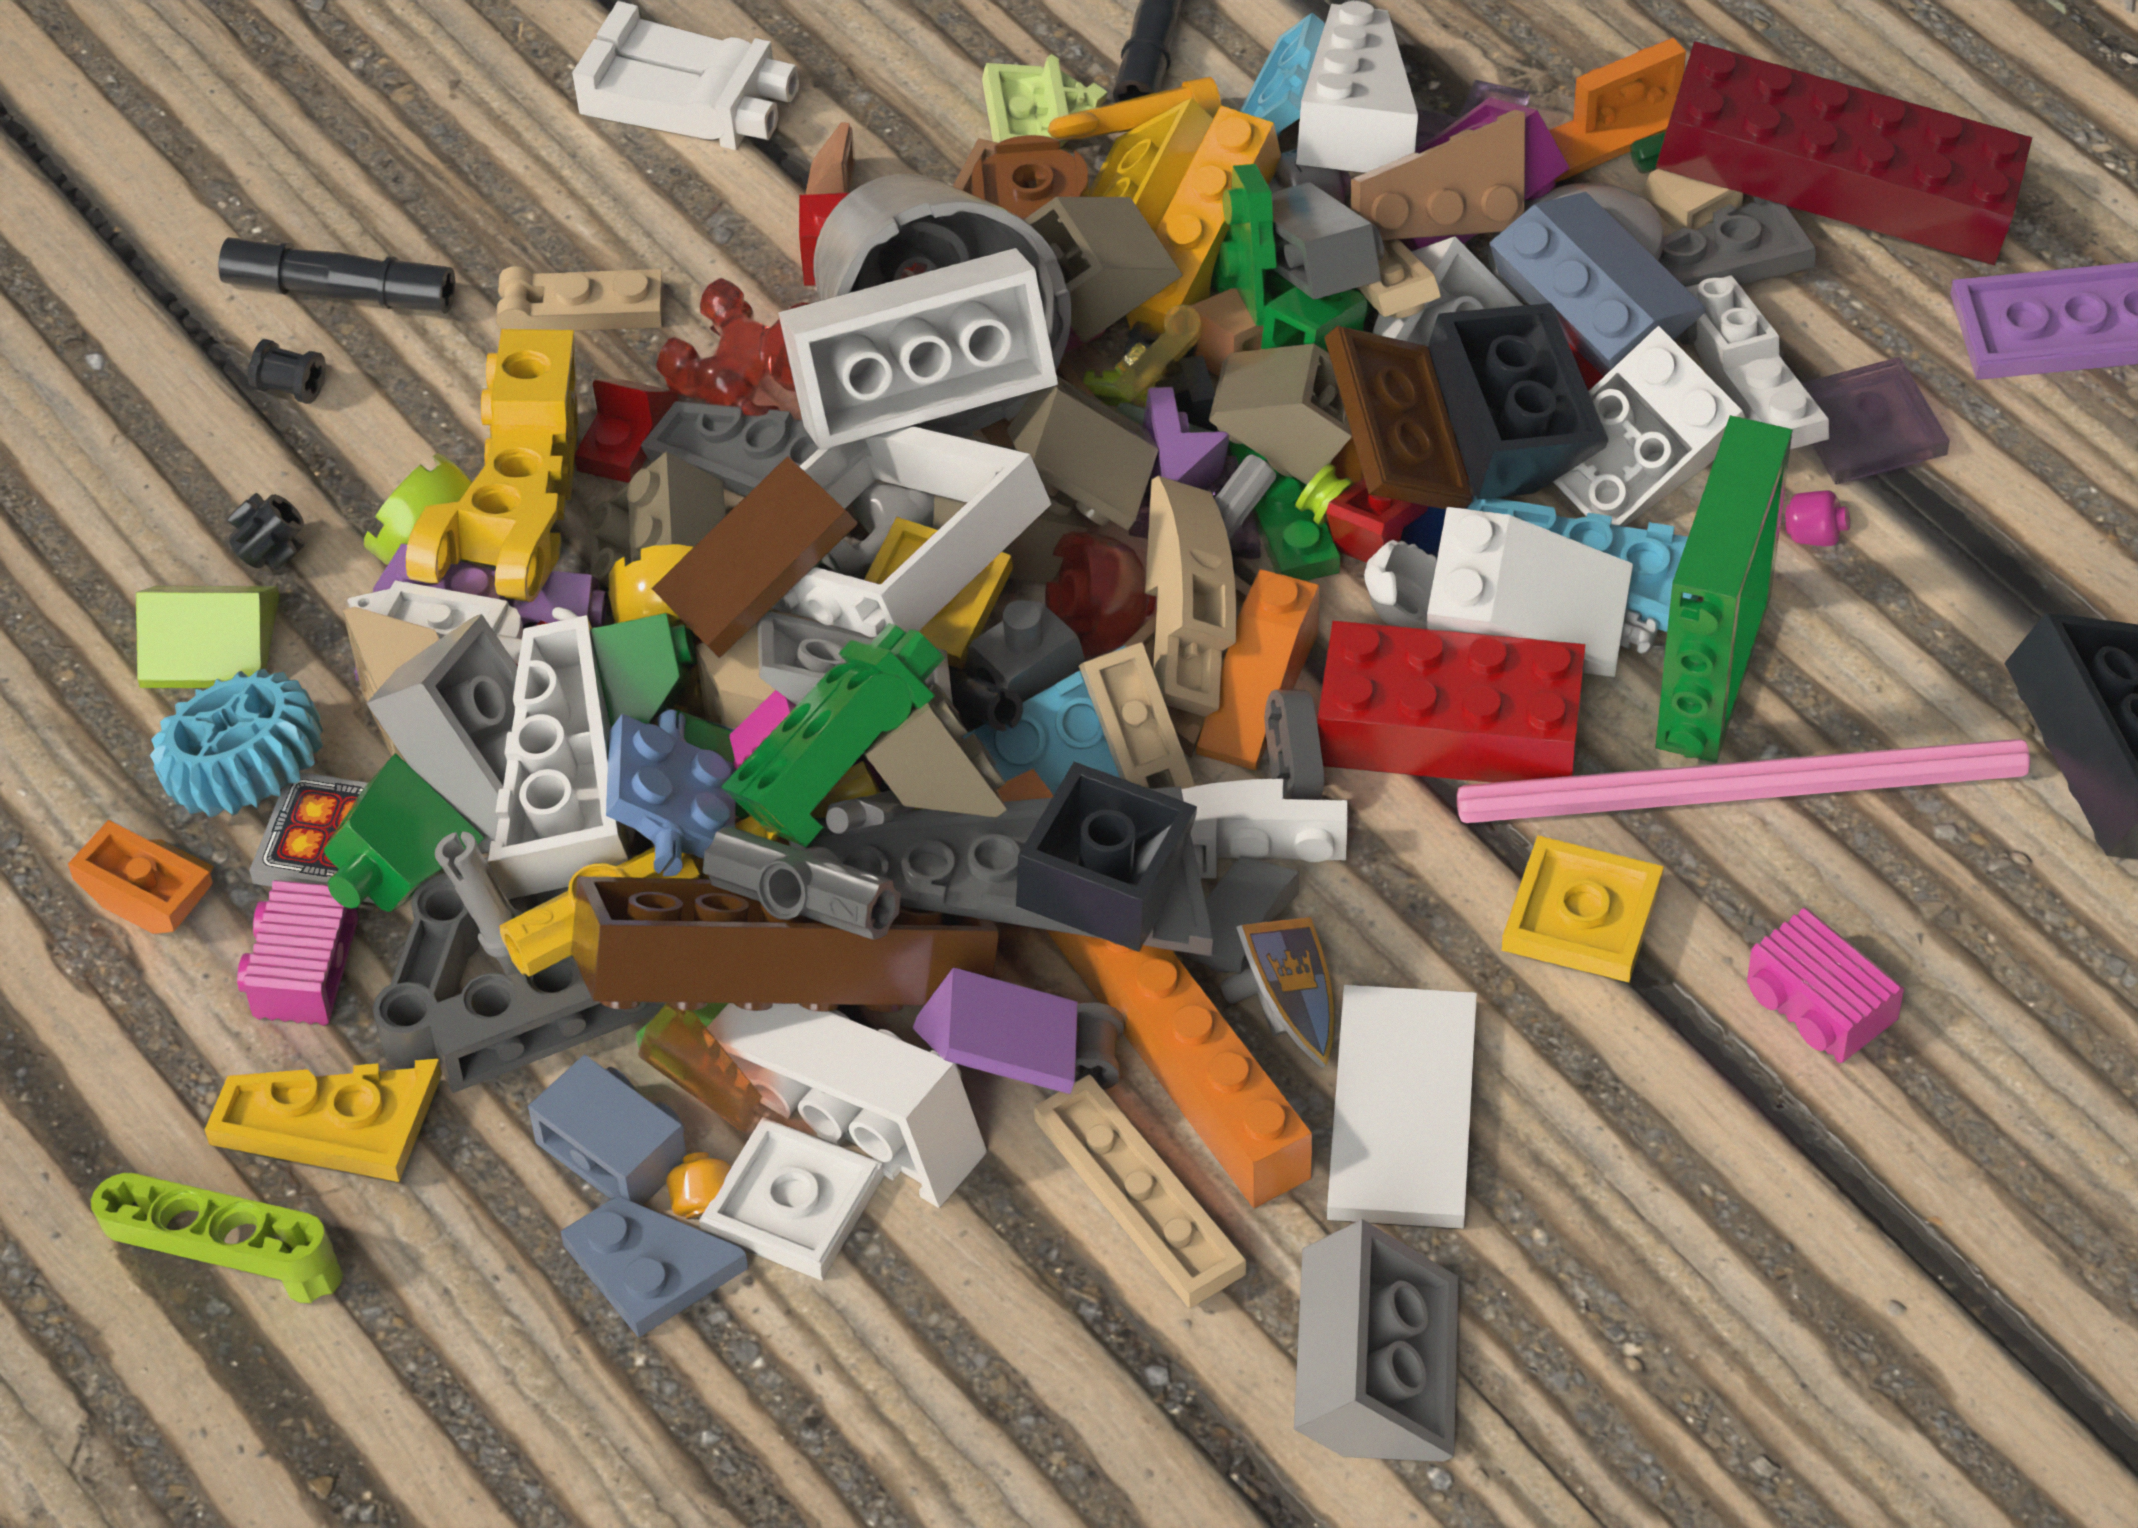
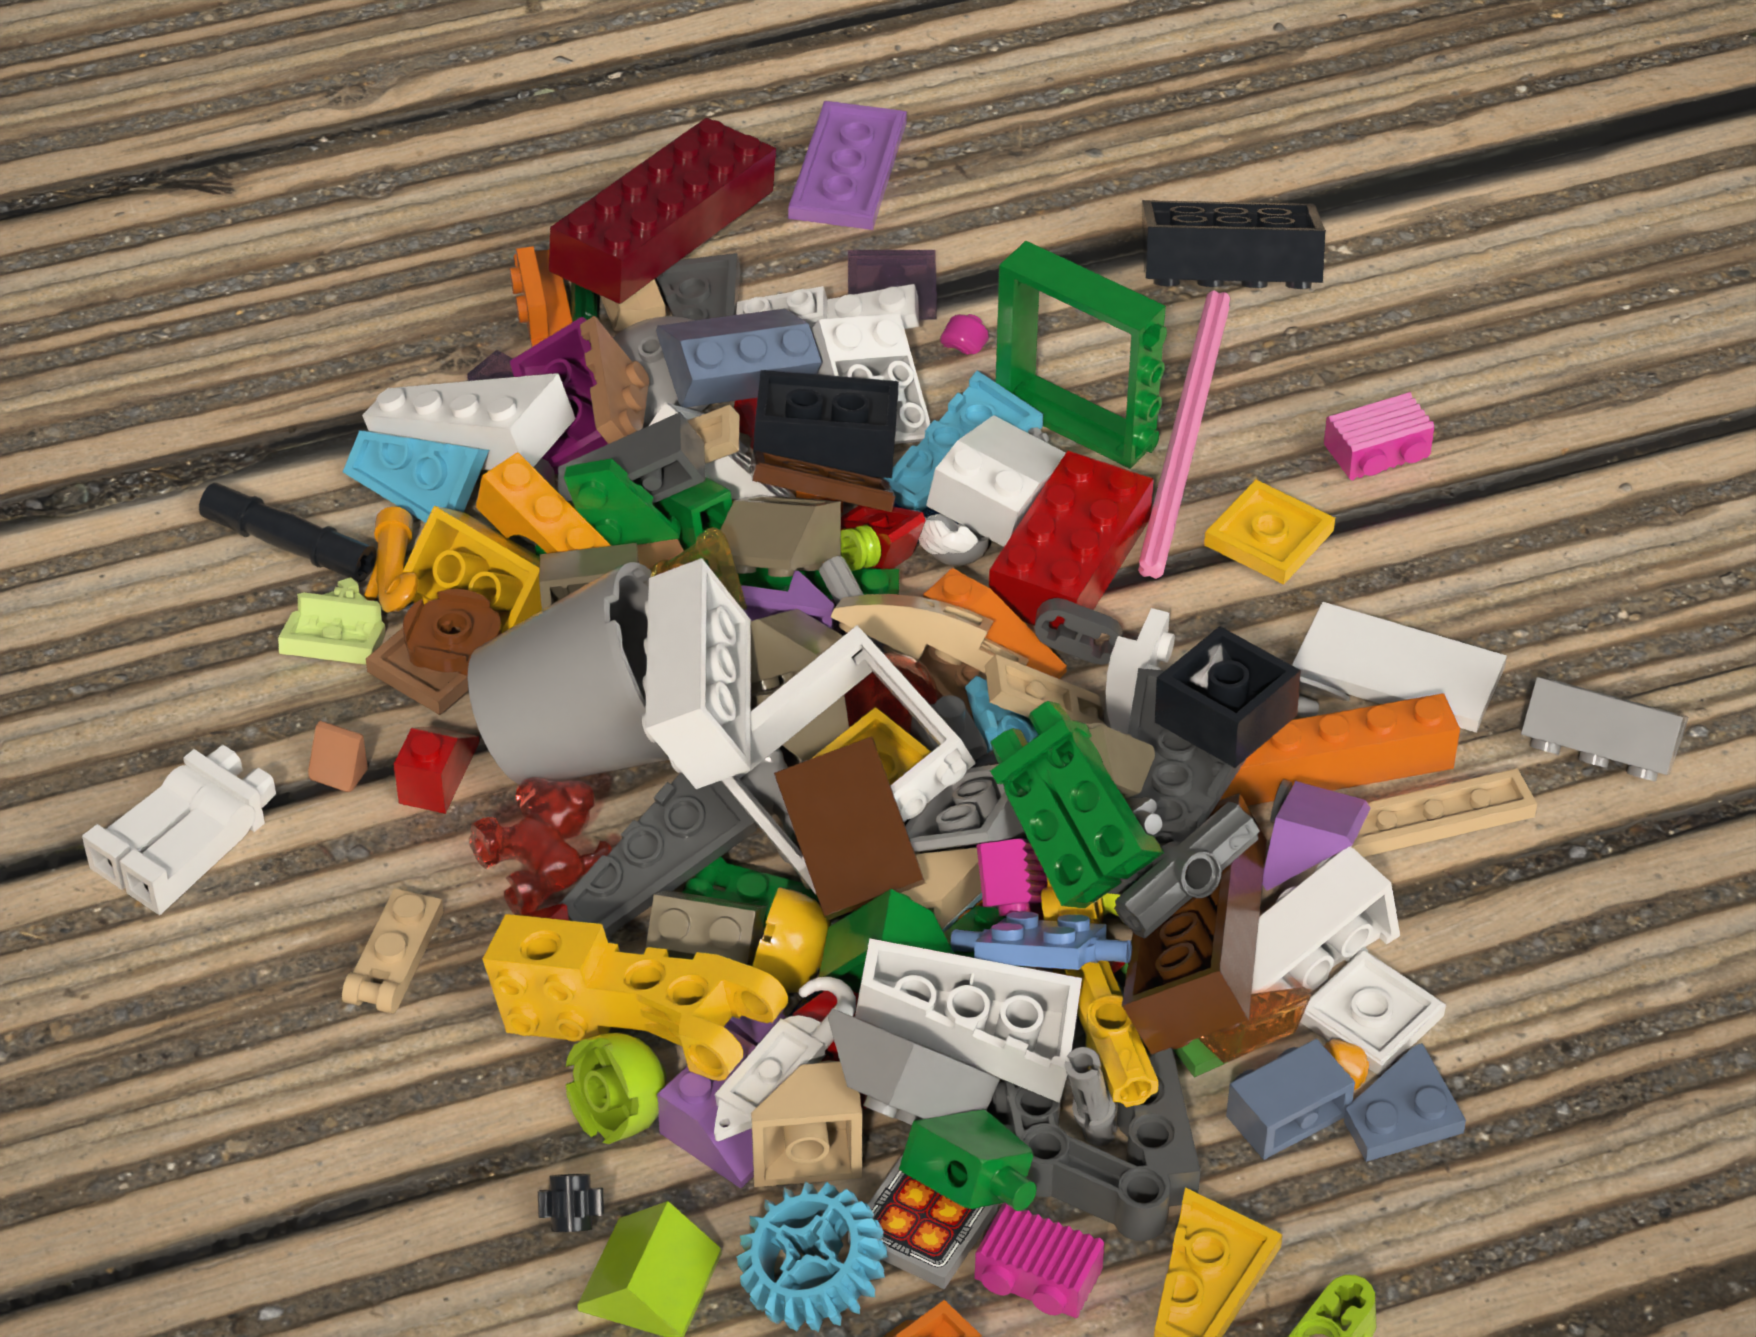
camera: 75 degrees left, 5 degrees down
black piece [218,237,455,314] -> none
black bush [248,339,326,404] -> none

